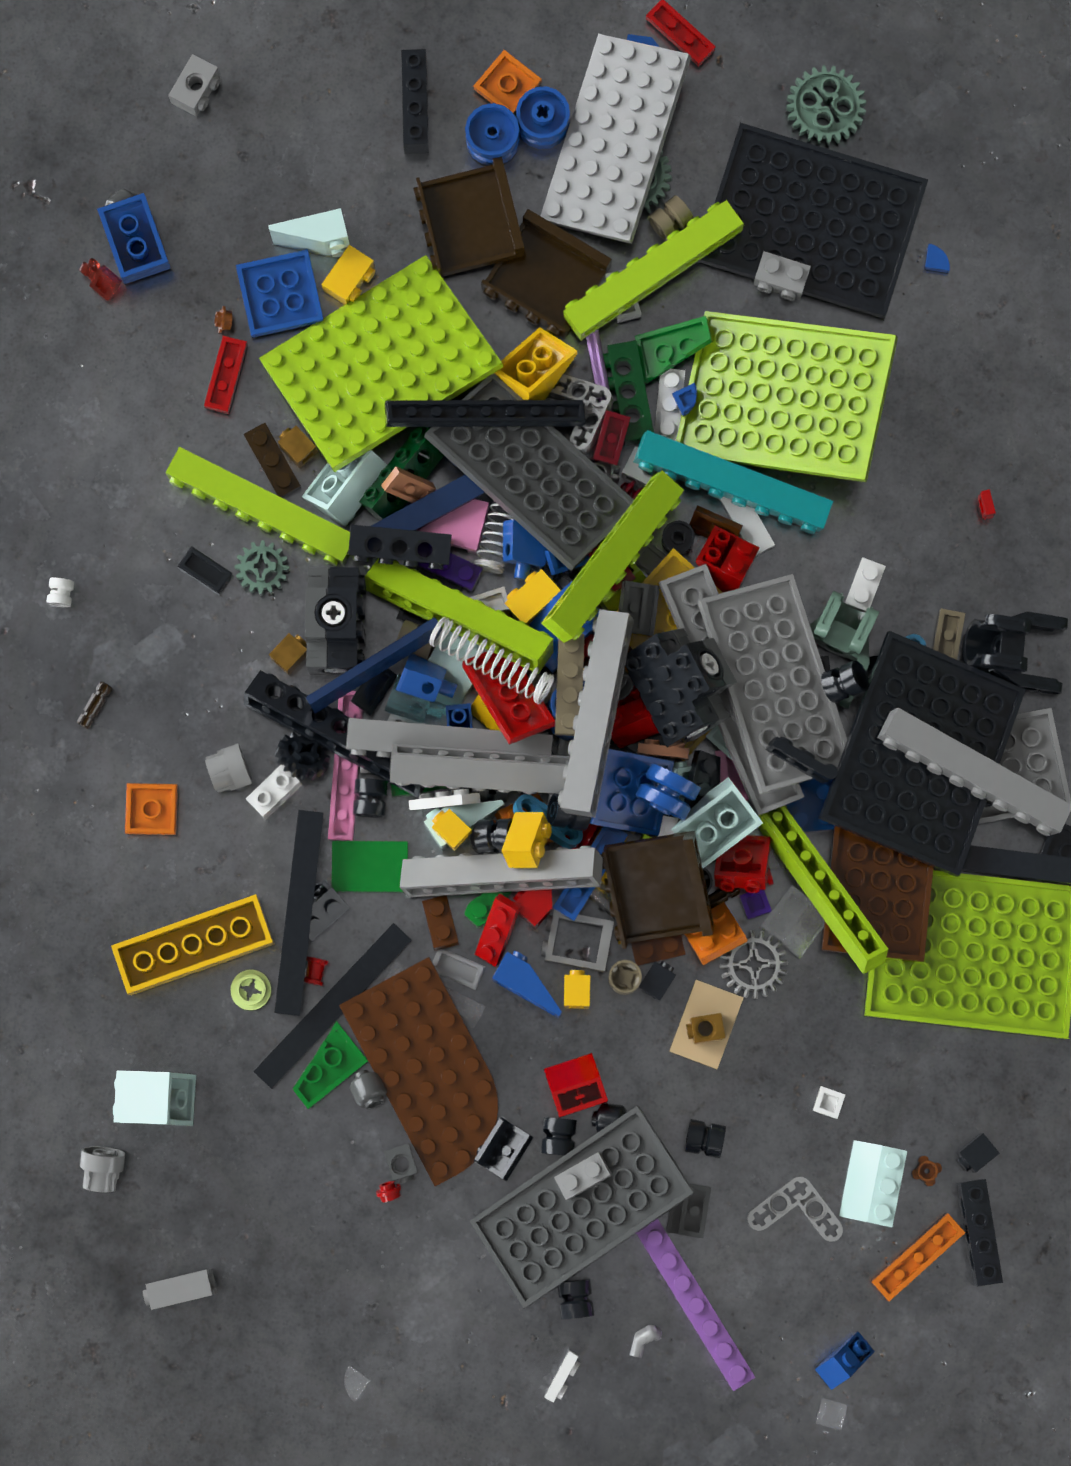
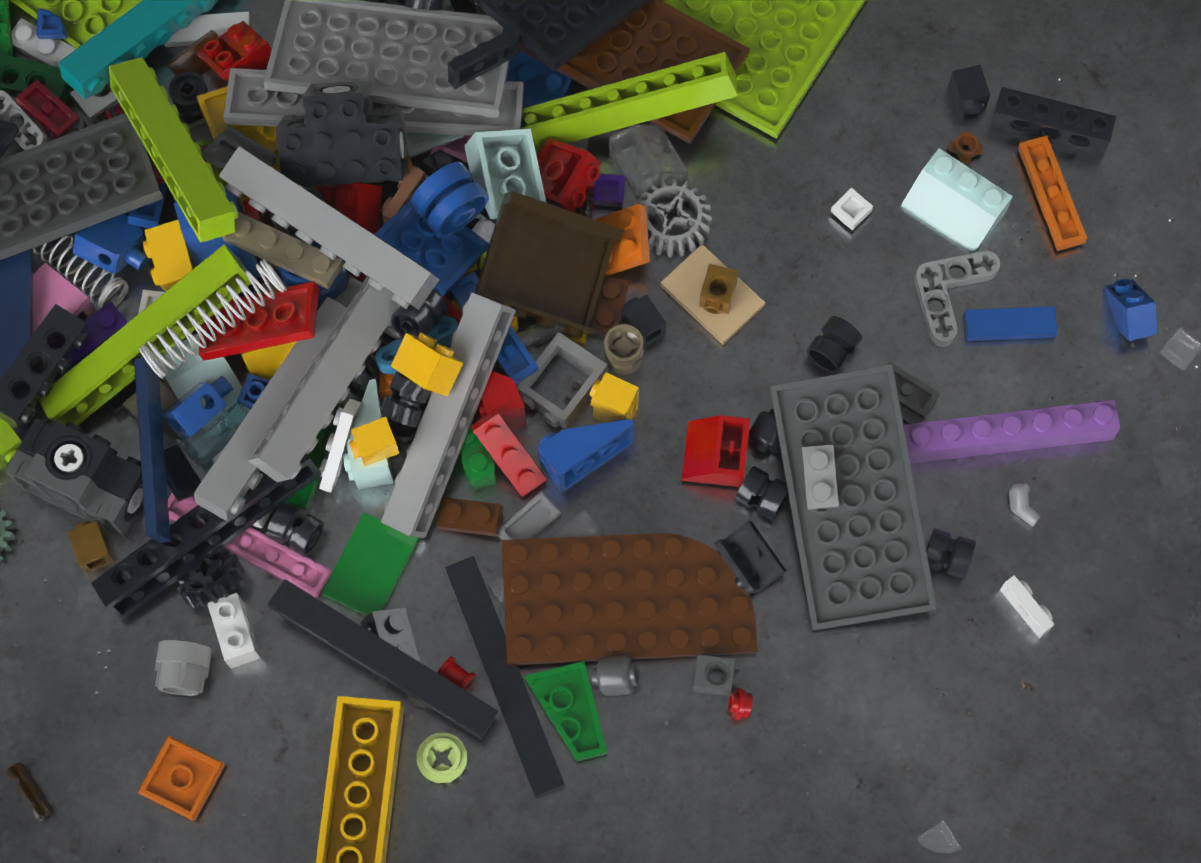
camera: 65 degrees left, 10 degrees down
none -> blue tile [964,306,1058,341]

